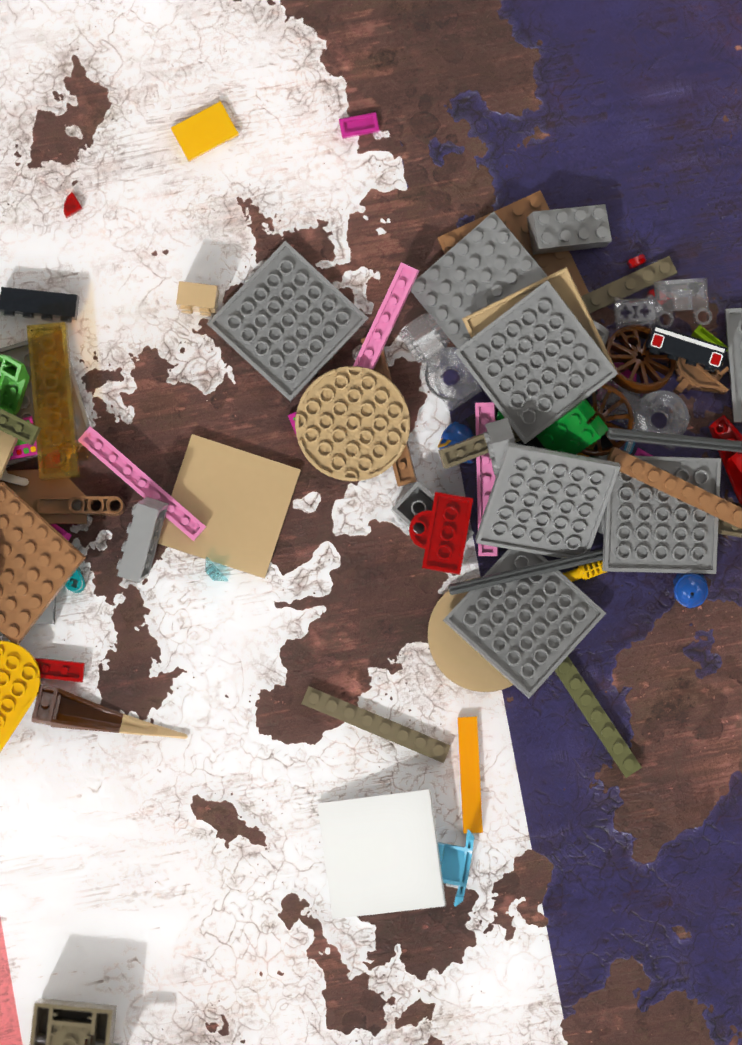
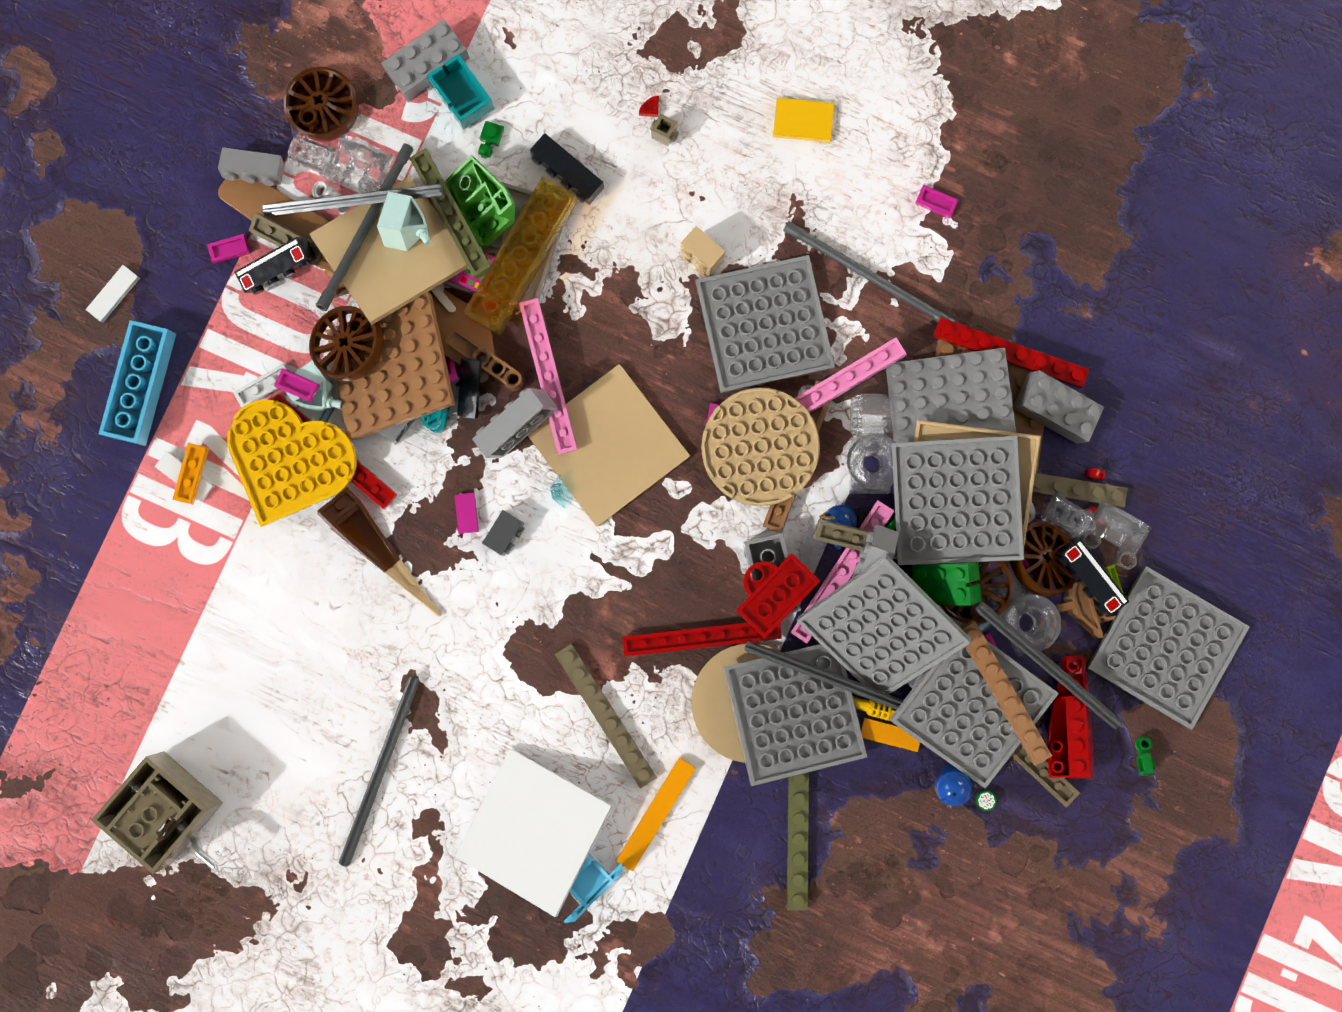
camera: 35 degrees right, 0 degrees up
none -> dark grey axle [339,677,420,867]
none -> dark pink tile [454,493,479,534]
none -> black tile [457,358,482,419]
none -> dark grey brick [482,510,525,556]
none -> red plate [622,622,782,657]
none -> dark tan brick [650,113,679,147]
none -> dark grey piece [783,221,955,323]
none -> light orange tile [861,718,920,752]
none -> red plate [933,317,1089,389]
none -> tile [975,790,997,811]

